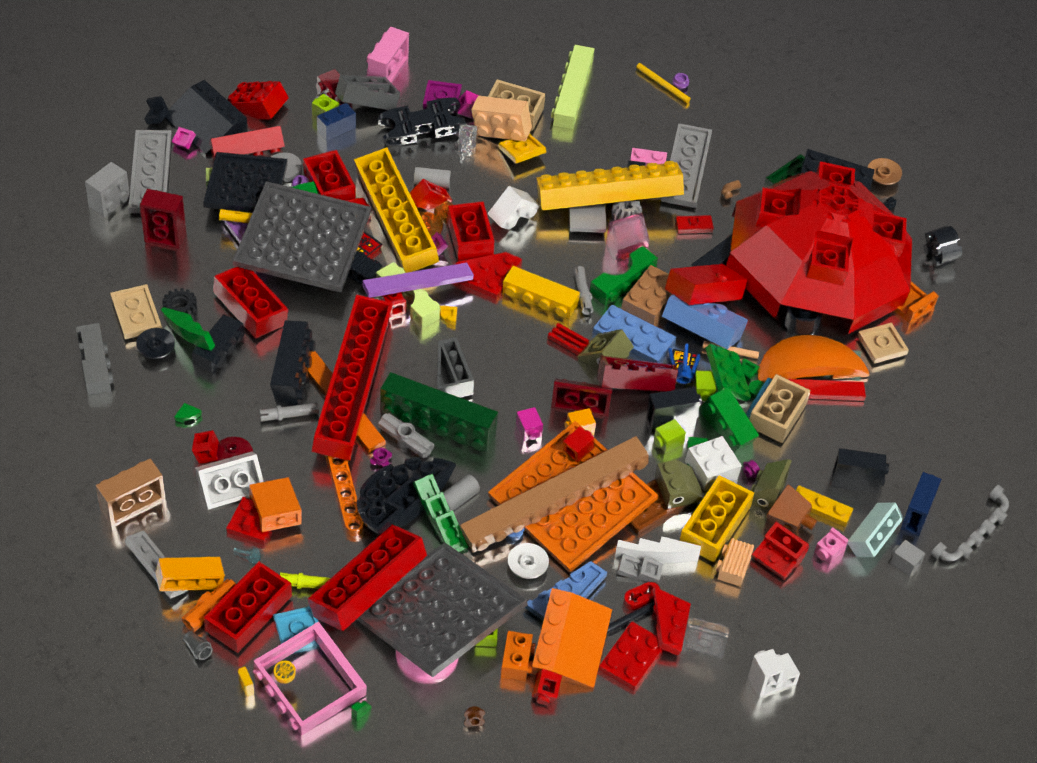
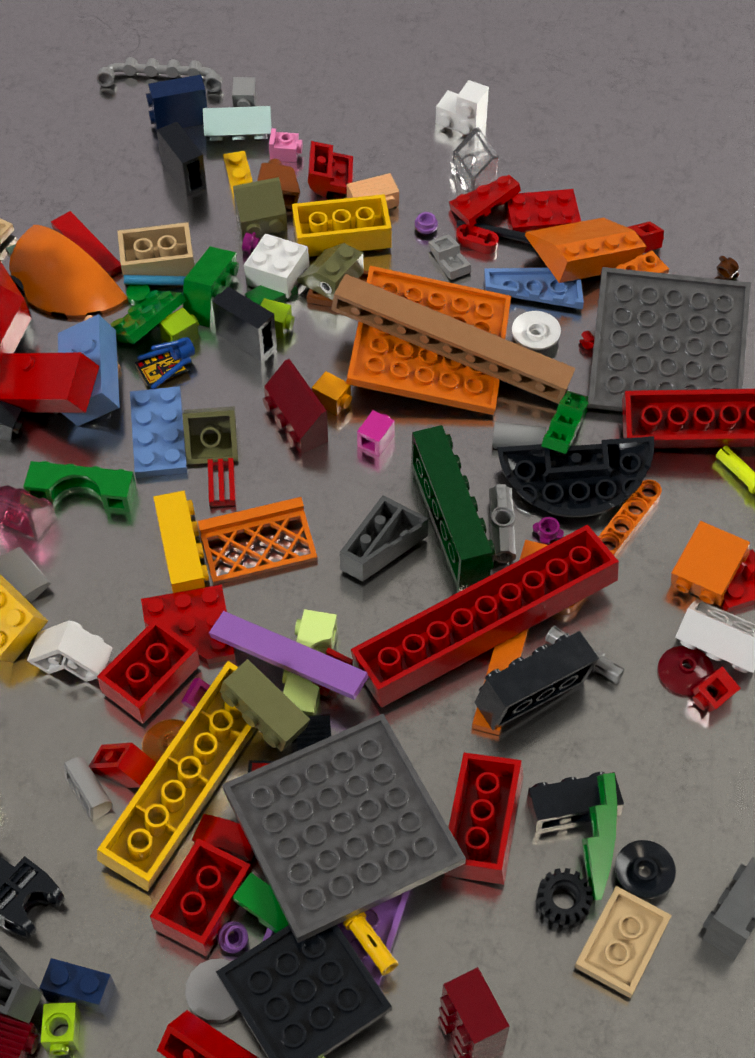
camera: 125 degrees left, 5 degrees up
green tile [174,403,202,422] -> none
clear orange plate [434,200,453,223] -> none
yellow tile [439,305,457,325] -> none
red brick [563,426,594,463] -> none
light grey pin [573,266,594,315] -> none
dark red wedge [597,355,678,392] -> none
white slope [615,537,701,563] -> none
medium nougat brick [622,265,673,326] -> none
green tile [741,358,760,383] -> none
none -> orange fence [198,497,318,585]
none -> olive brick [220,659,310,752]
none -> medium lavender plate [415,212,438,234]

